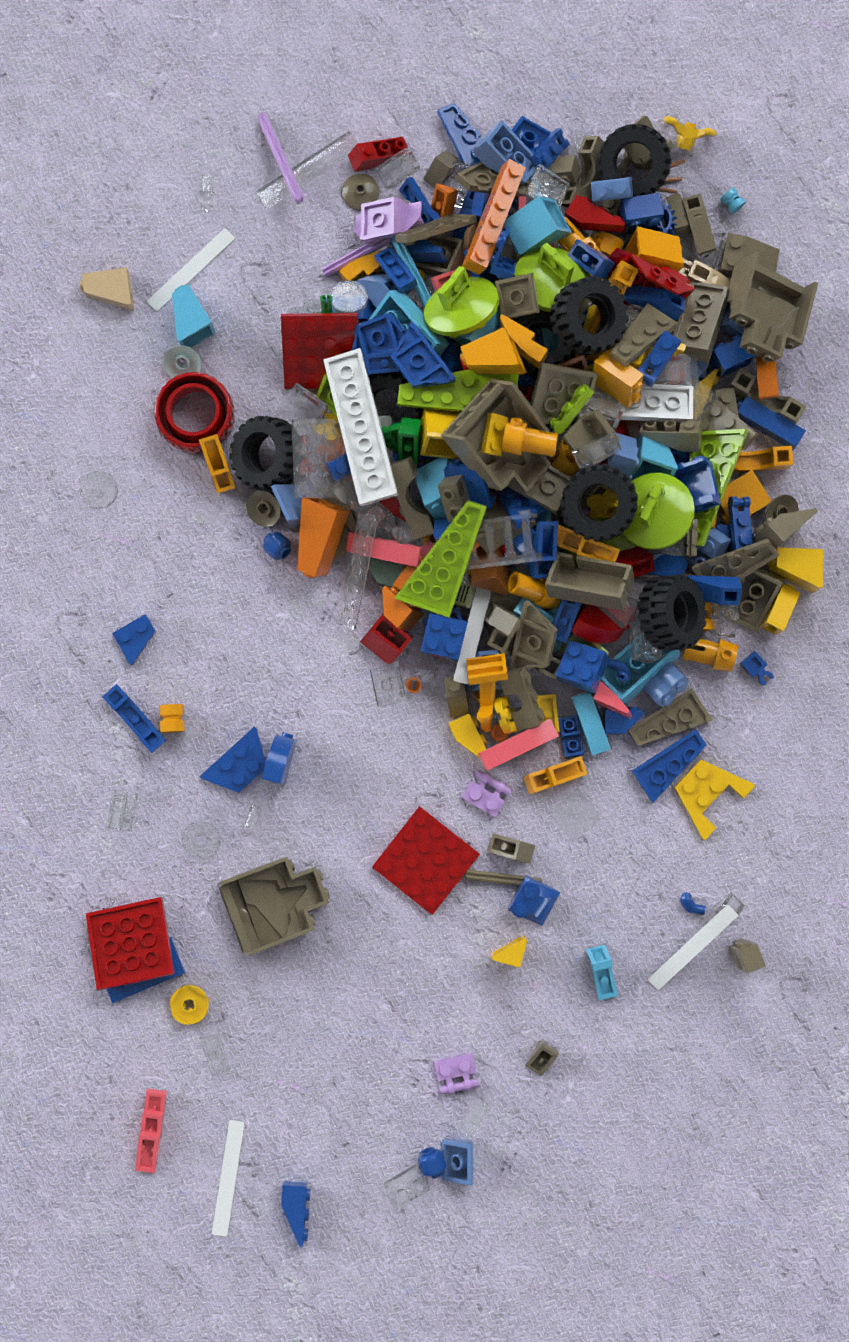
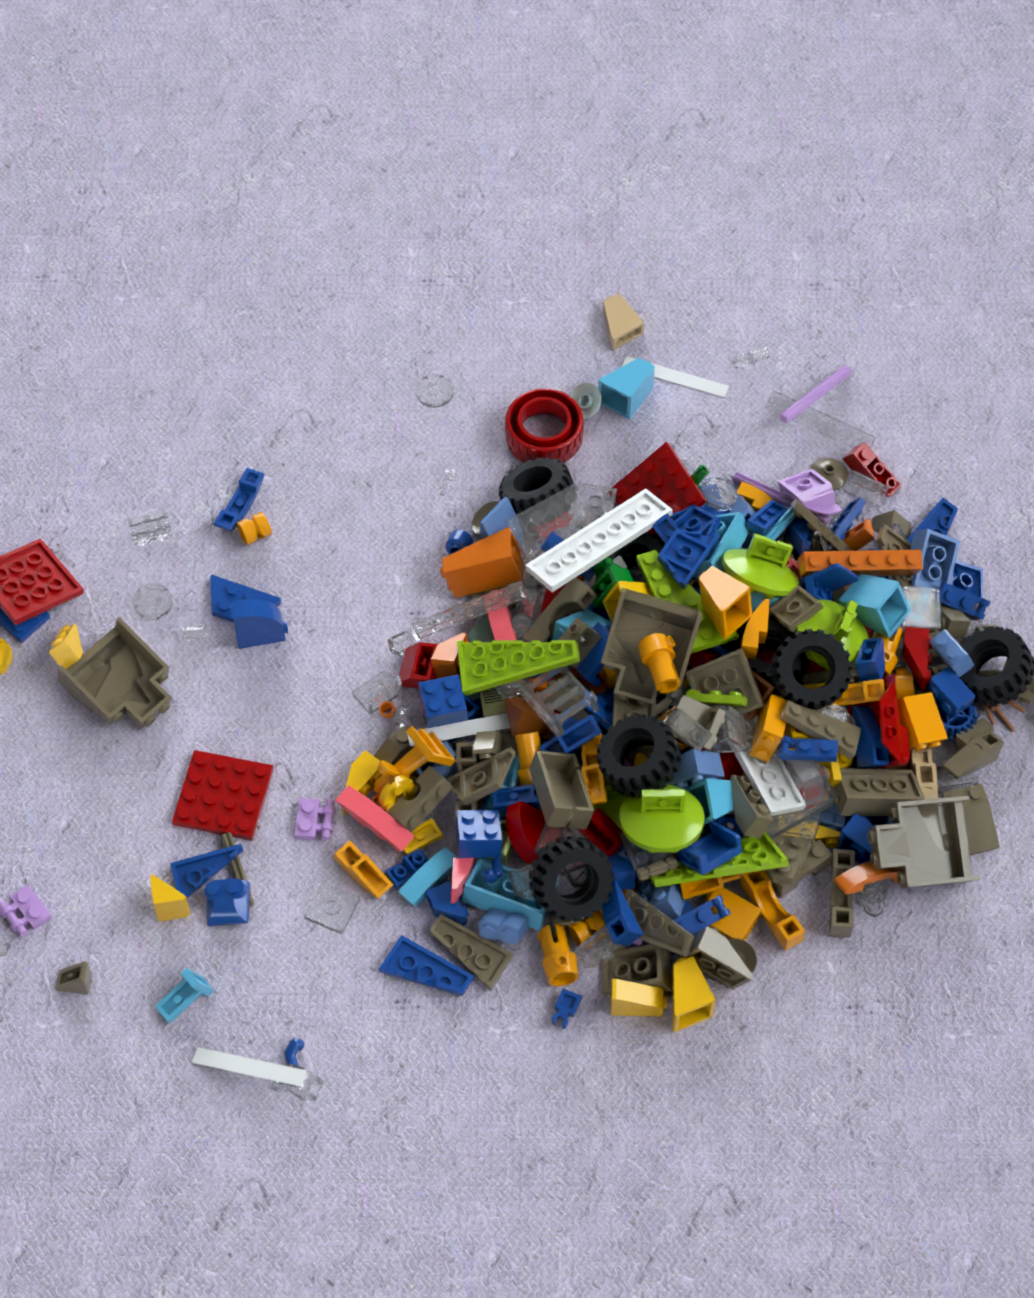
camera: 65 degrees right, 25 degrees down
blue wing [112,614,156,665] -> none
light orange slope [199,434,236,494] -> none
yellow plate [481,413,508,457] -> none
dark tan slope [488,833,535,864] -> none
yellow wing [674,759,756,840] -> none
medium azure wheel [720,187,746,214] -> none
dark tan arch [728,938,766,973] -> none
blue brick [737,396,806,450] -> none
none -> yellow slope [49,623,83,669]
none -> blue wing [170,844,243,898]

